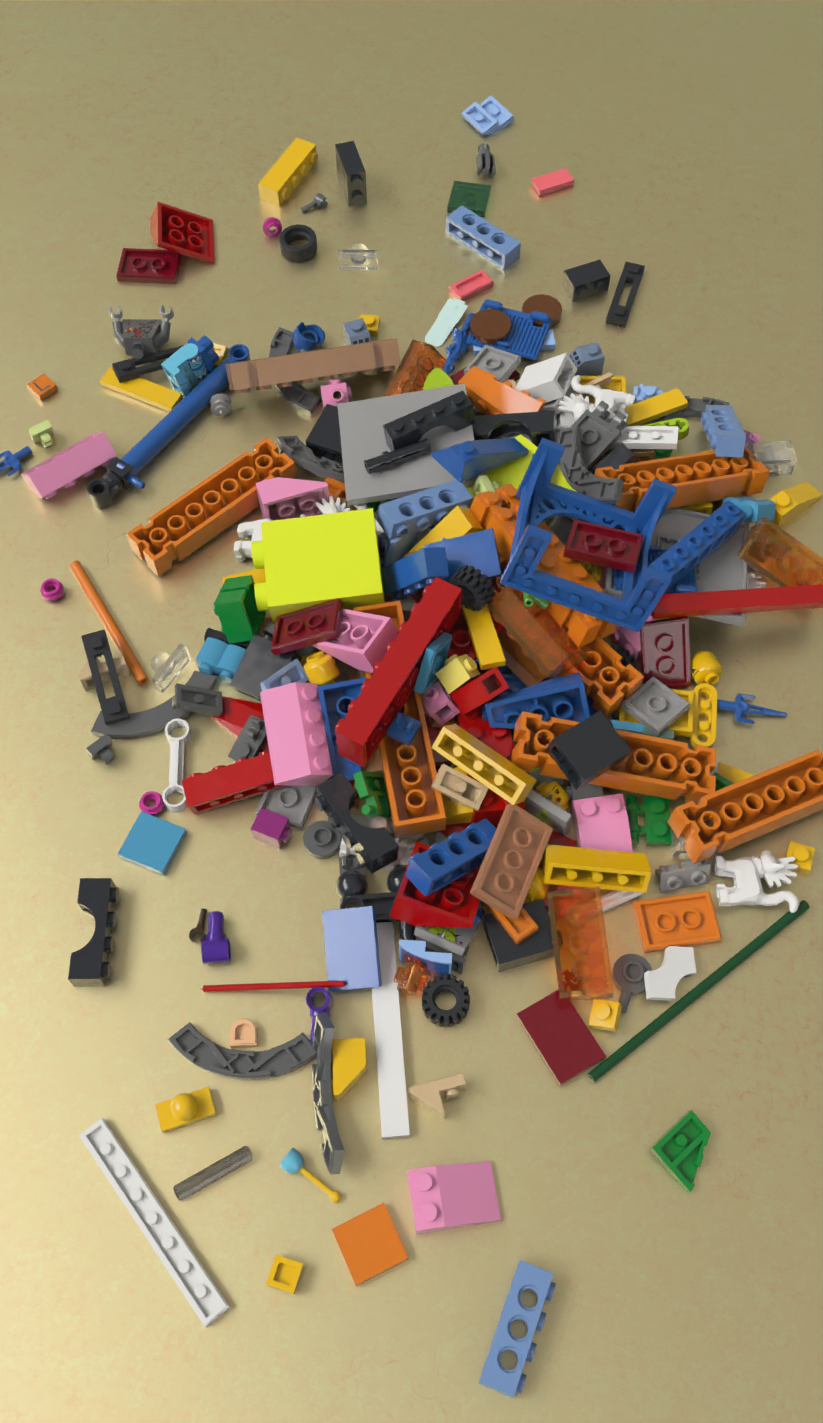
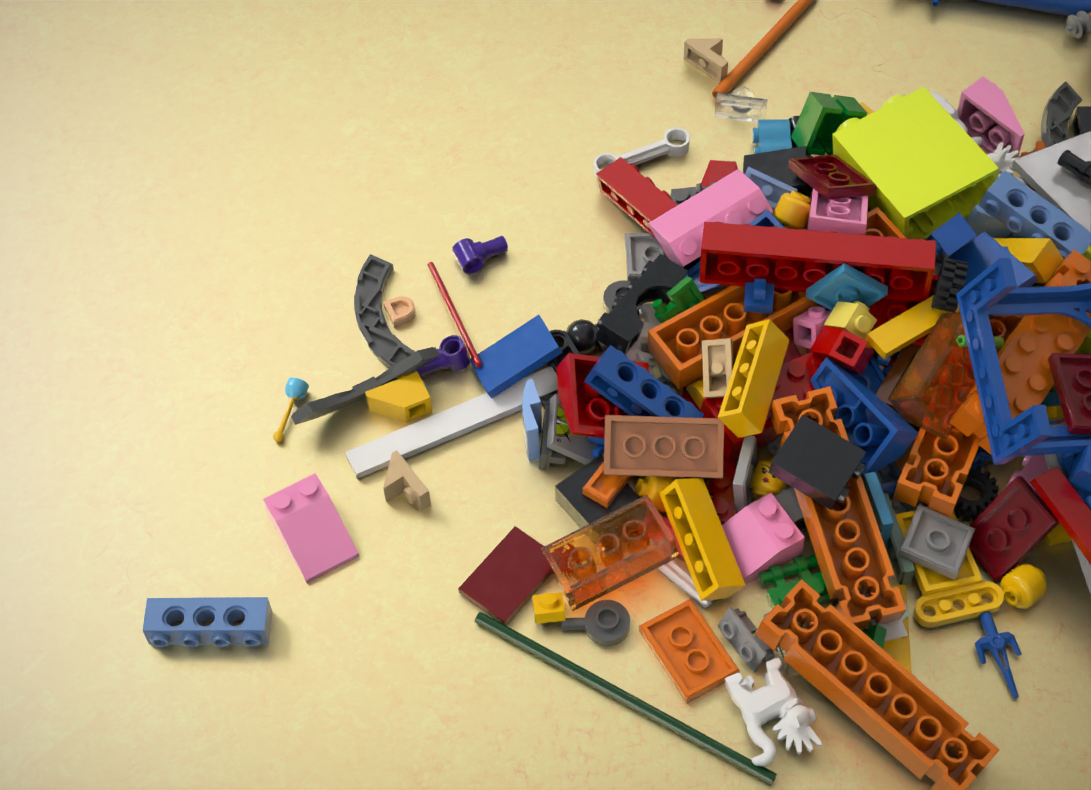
camera: 70 degrees right, 5 degrees down
black arch [68,878,119,987] -> none
white tile [79,1117,230,1327] -> none
black container [81,630,130,726] -> none
dark grey tile [86,734,114,764] -> none
dark grey tile [91,670,217,739] -> none
dark azure tile [118,811,187,875] -> none
orange brick [126,437,297,577] -> none
dark pink plate [139,791,165,816] -> none
yellow tile [155,1086,217,1133] -> none
dark grey plate [172,683,222,717] -> none
clear smoke axle [173,1146,253,1201] -> none
dark brown hand [189,908,207,943] -> none
magenta brick [250,808,292,849] -> none
yellow plate [266,1254,304,1295] -> none
orange tile [332,1203,409,1286] -> none
clear orange gear [393,962,428,995] -> none
black tyre [422,974,470,1027] -> none
white tile [644,946,697,1001] -> none
green wing [650,1110,711,1192] -> none
yellow plate [785,841,815,874] -> none

